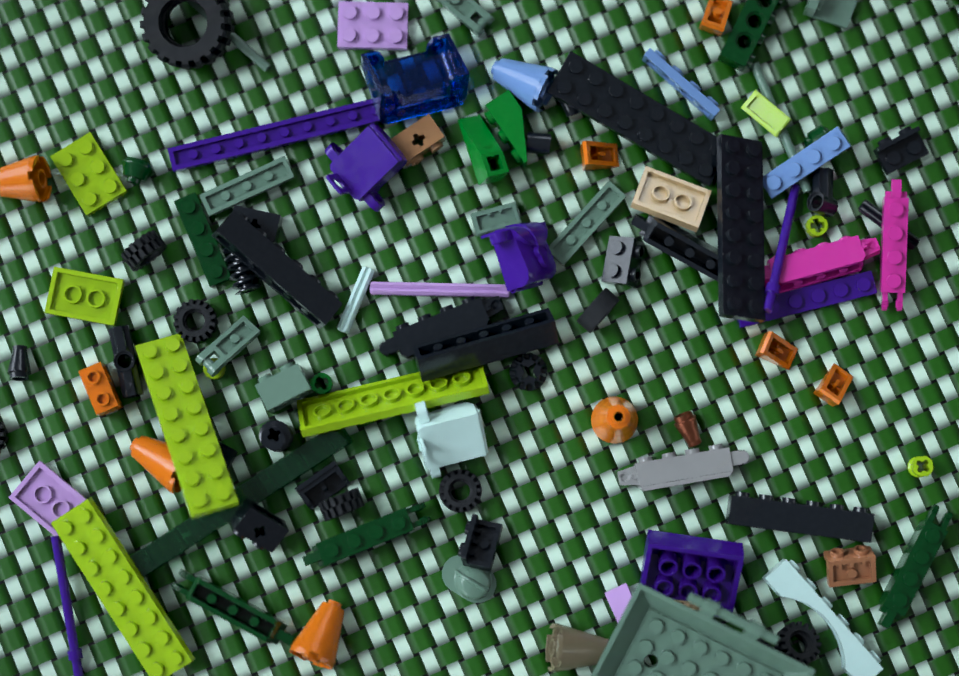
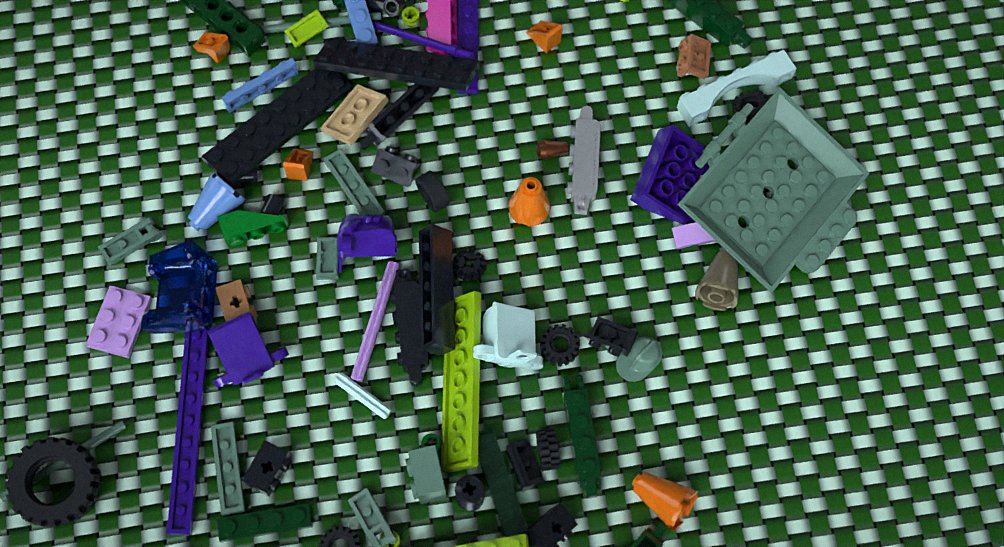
camera: 75 degrees left, 15 degrees down
black brick [211,210,343,329] -> none
black piece [222,248,263,295] -> none
green slope [458,115,509,185] -> none
black brick [725,491,874,543] -> none
orange slope [755,331,798,370] -> none

